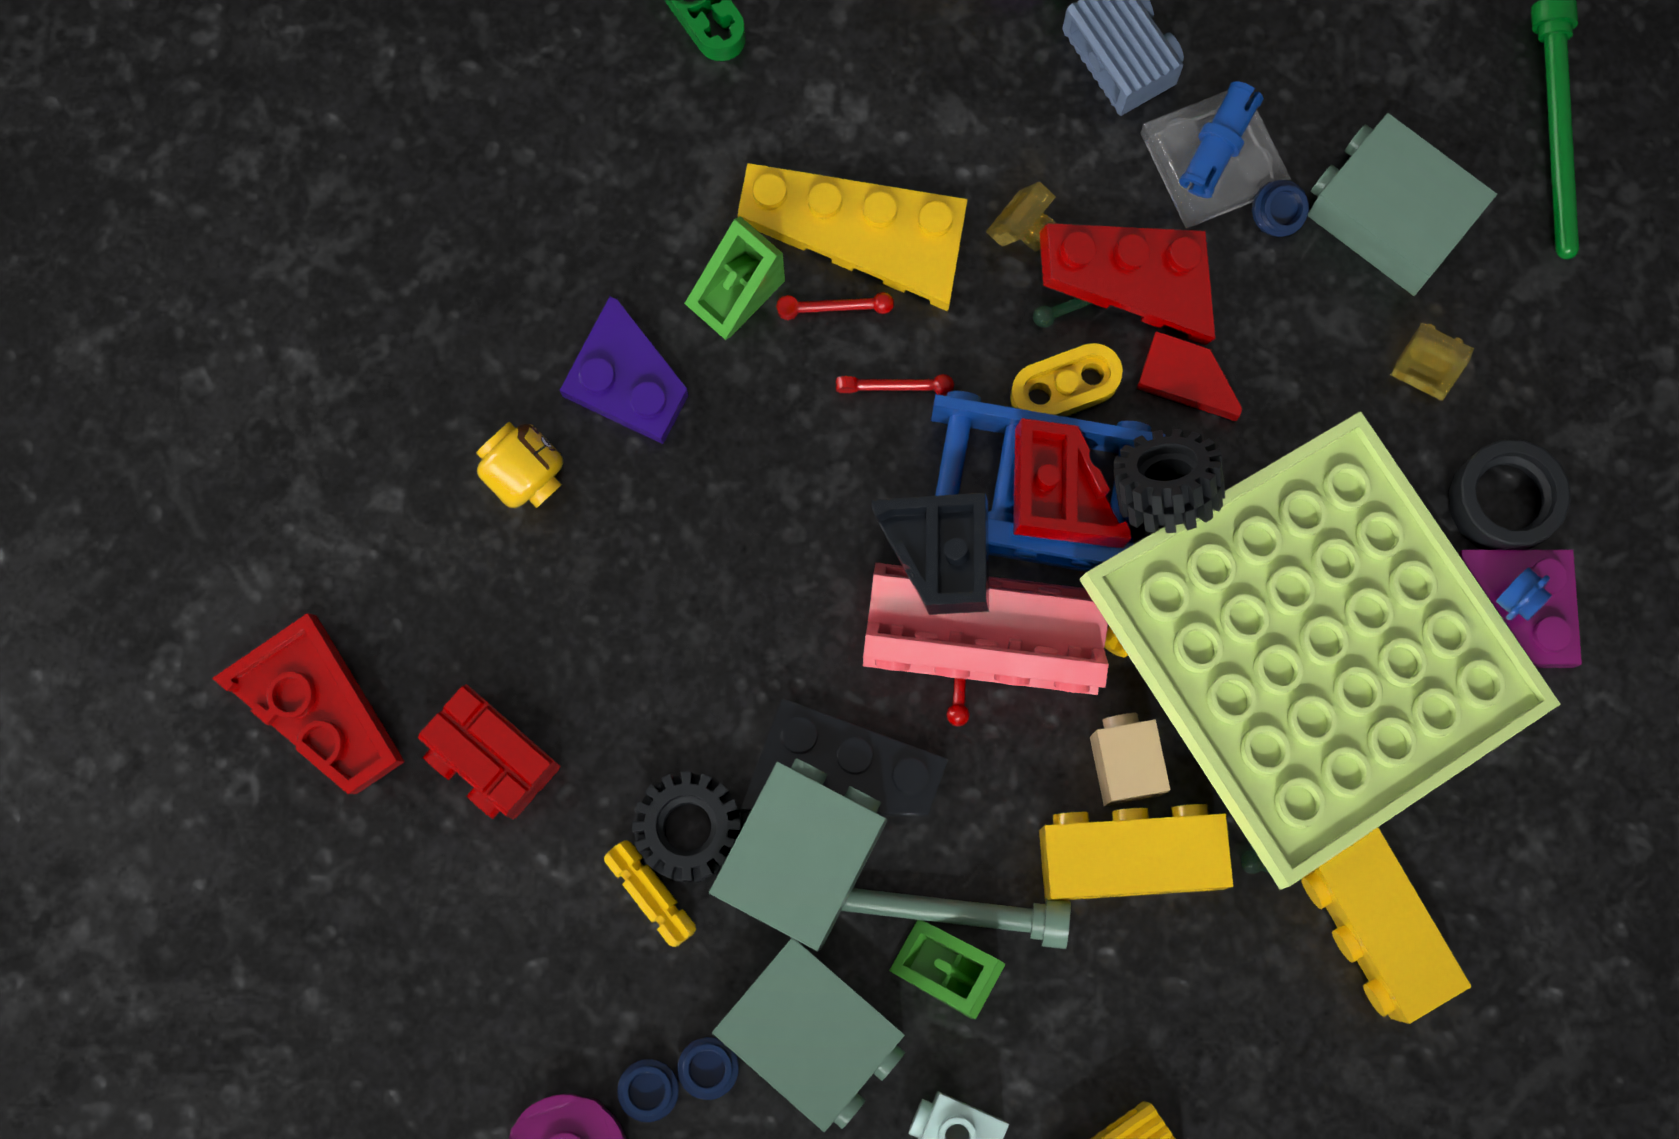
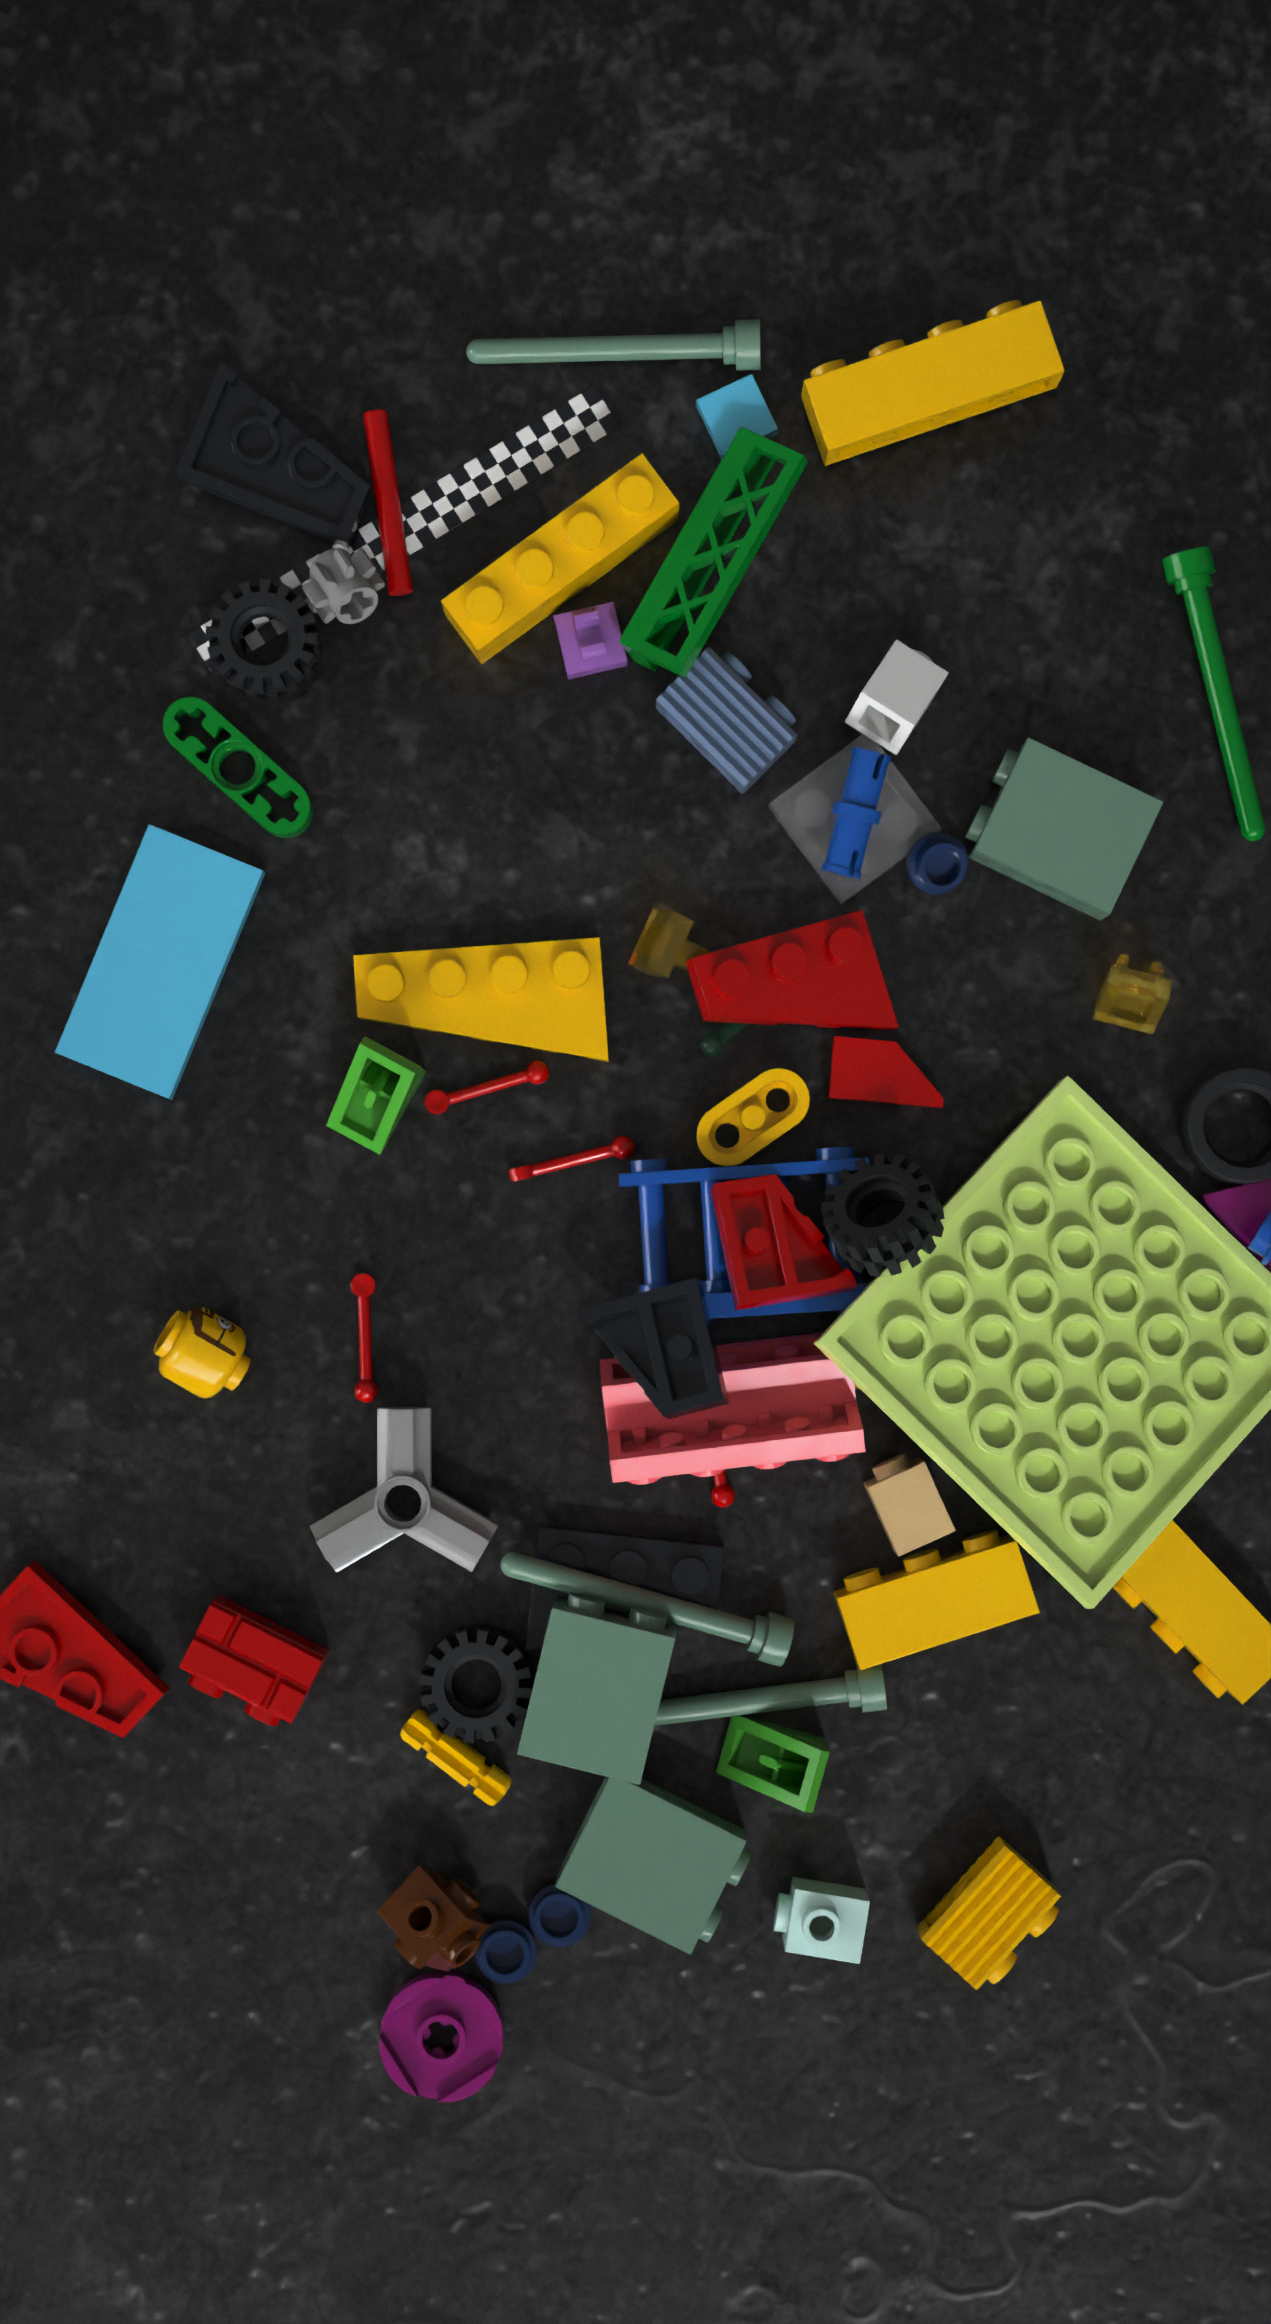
camera: 10 degrees left, 10 degrees up
dark purple wing [560,297,689,444] -> none
none -> medium azure tile [55,824,265,1100]
none -> light grey piece [310,1407,499,1573]
none -> red hinge [351,1273,378,1403]
none -> reddish brown brick [376,1865,490,1972]
none -> sand green piece [500,1552,795,1667]
none -> white brick [845,639,949,755]

